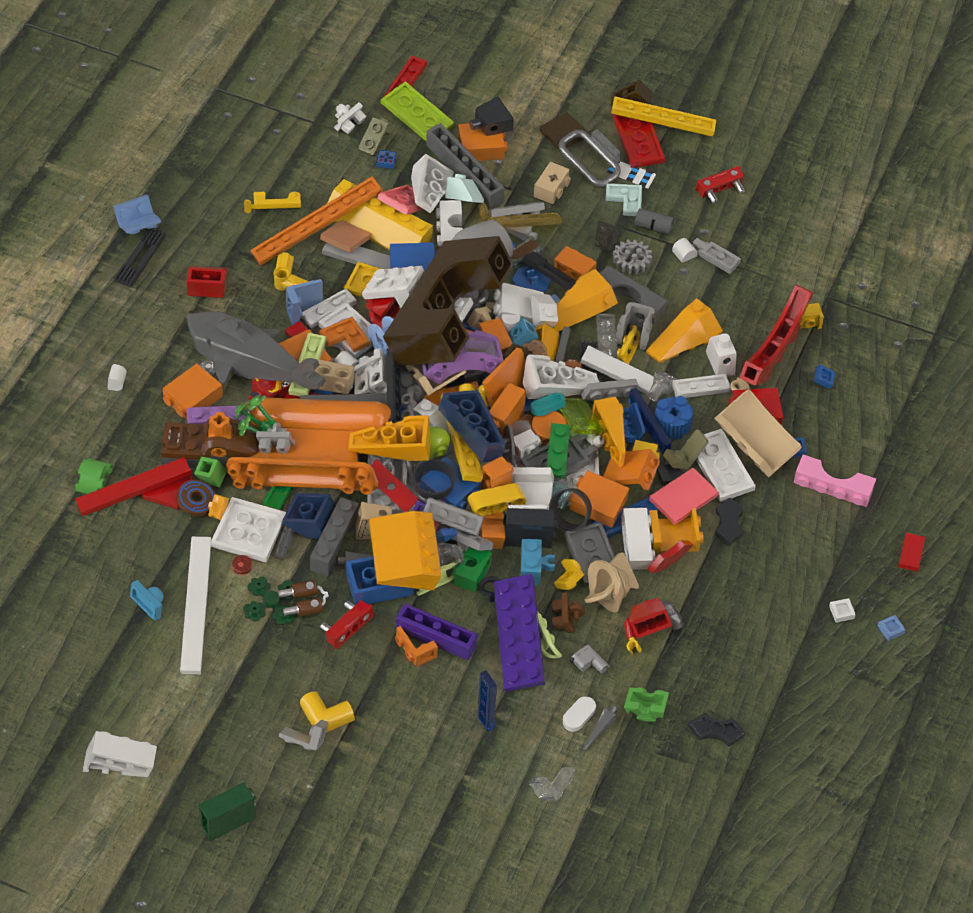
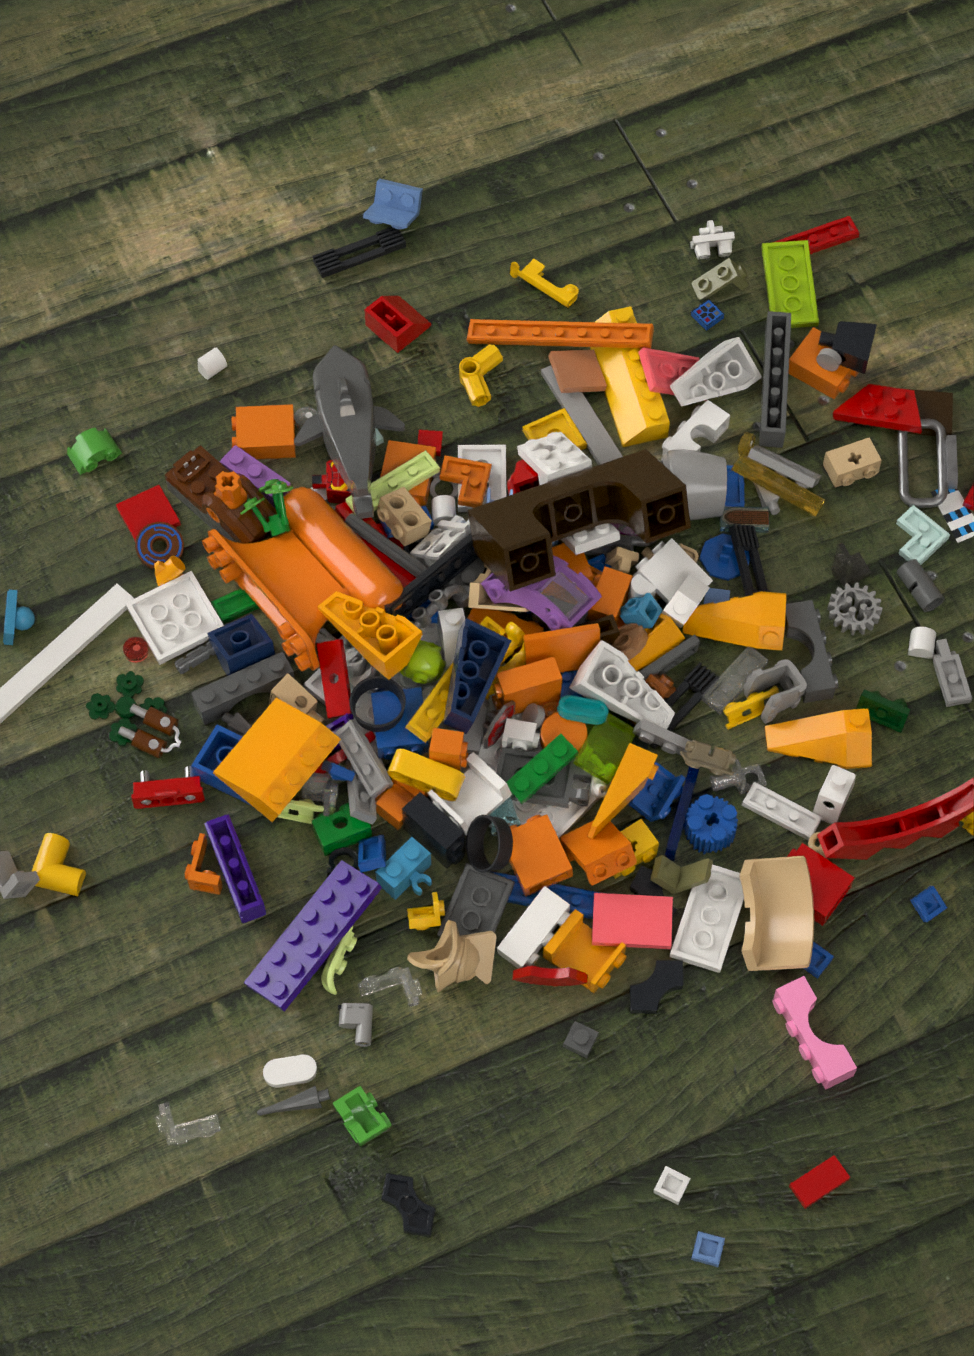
camera: 45 degrees right, 10 degrees up
red tile [75,457,192,517] -> none
bright green brick [194,457,227,487] -> none
light grey hips [256,423,295,454] -> none
medium blue bracket [286,279,323,325] -> none
white tile [302,289,357,329] -> none
blue brick [389,243,437,271] -> none
light aqua slope [445,174,484,203] -> none
clear blue tile [477,670,497,731] -> none
reddish brown hips [552,592,585,633] -> none
orange brick [554,246,597,280] -> none
white tile [580,346,655,395] -> none
red torso [624,598,683,655] -> none
none -> blue tile [358,835,386,872]
none -> clear bracket [358,967,422,1007]
none -> dark grey plate [563,1021,599,1058]
none -> dark tan hinge [680,740,736,776]
none -> light grey tile [816,348,842,371]
none -> red wing [833,384,922,434]
none -> dark green tile [856,689,911,733]

